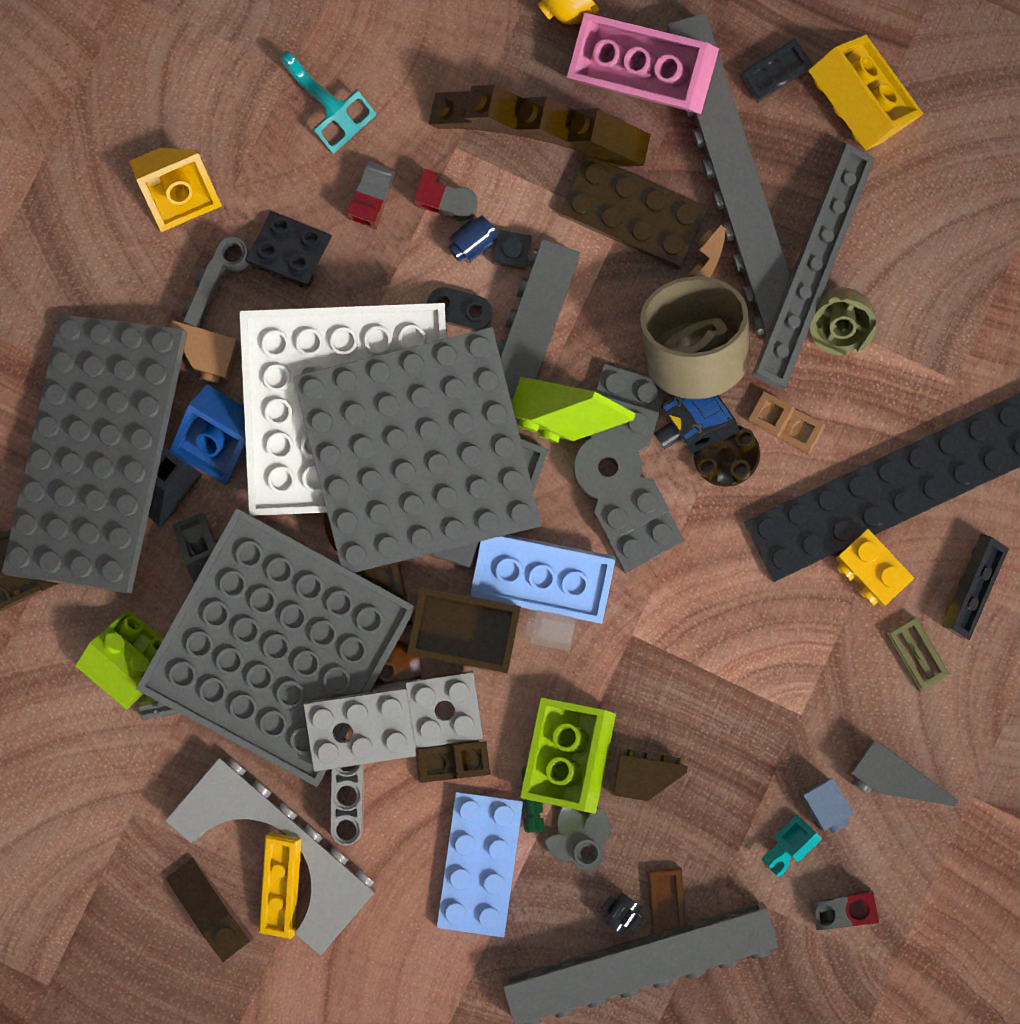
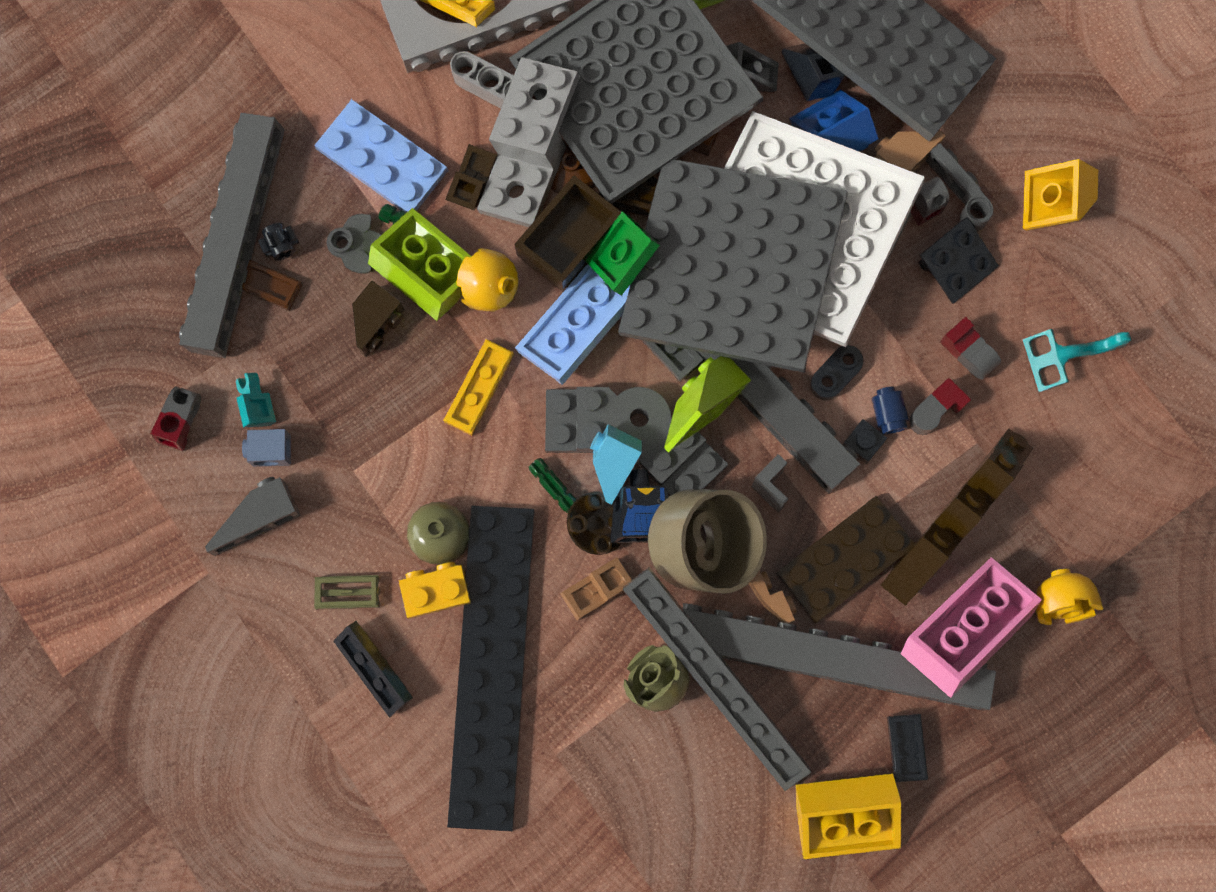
camera: 125 degrees right, 5 degrees down
clear brick [524,610,577,653] -> none
none -> olive cylinder [407,502,470,565]
none -> yellow tile [443,339,514,436]
none -> yellow cylinder [456,248,519,312]
none -> dark green axle [529,458,577,513]
none -> green plate [586,212,660,296]
none -> medium azure slope [590,424,642,505]
none -> dark grey panel [751,454,788,513]
none -> dark grey leg [910,176,949,226]

